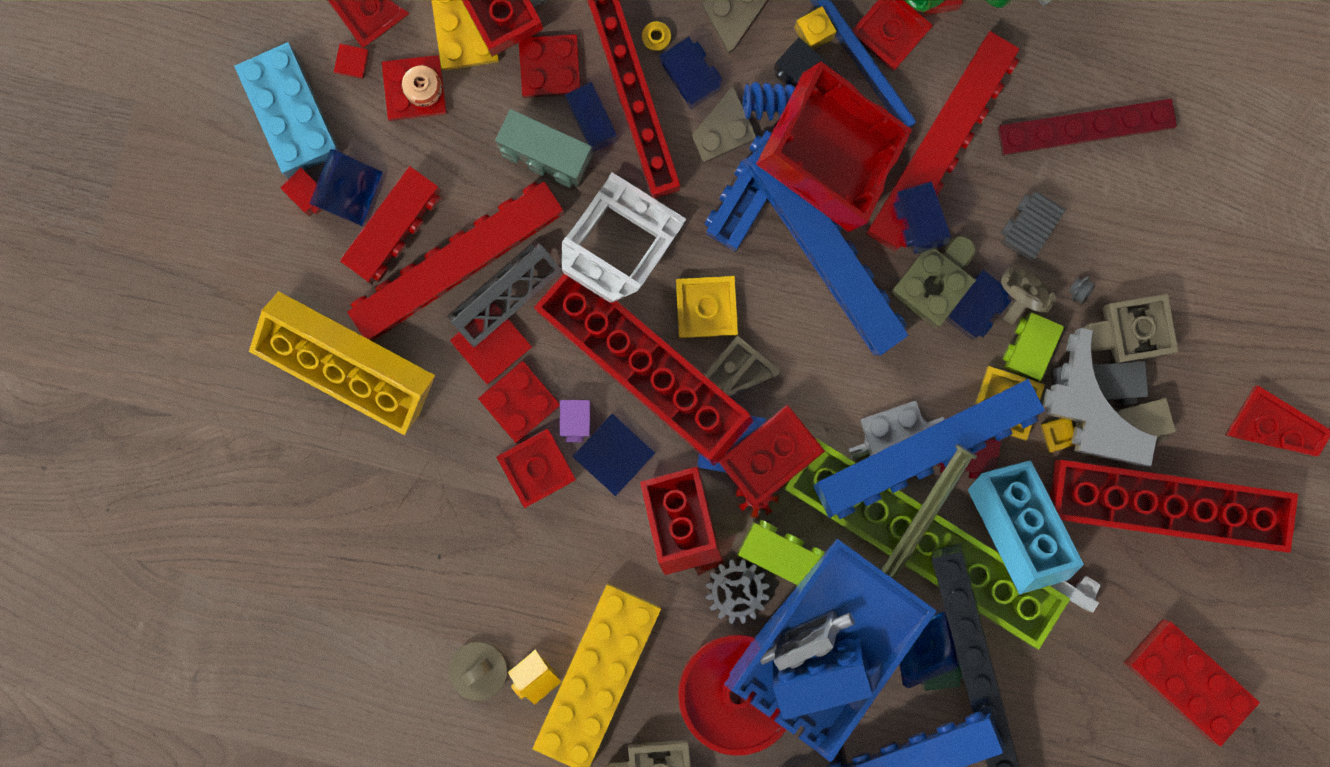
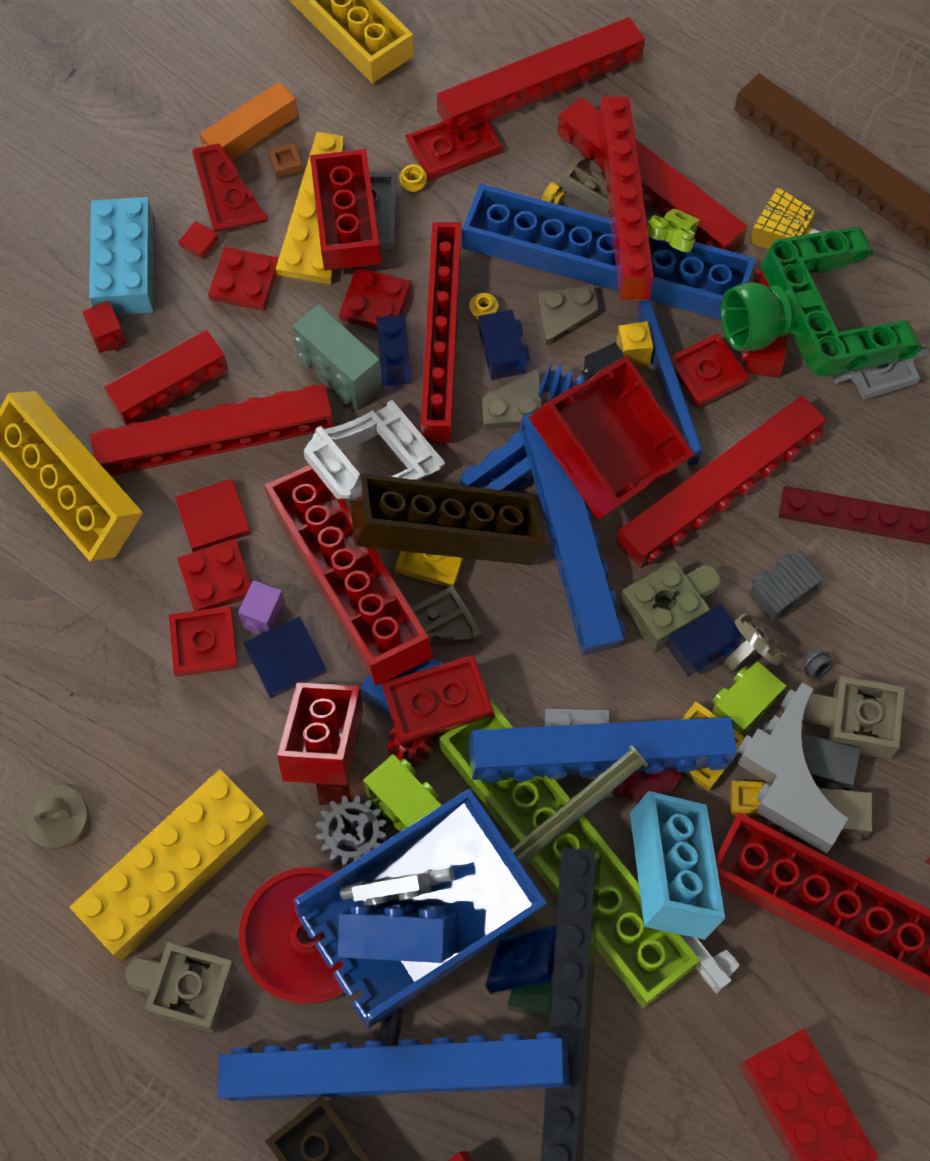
camera: 25 degrees right, 20 degrees down
clear blue tile [309,149,383,226] -> none
light nougat head [402,65,442,107] -> none
dark grey fence [447,240,562,347] -> none
yellow brick [508,650,562,705] -> none
clear blue brick [893,181,951,255] -> none
none -> dark brown brick [349,473,545,565]

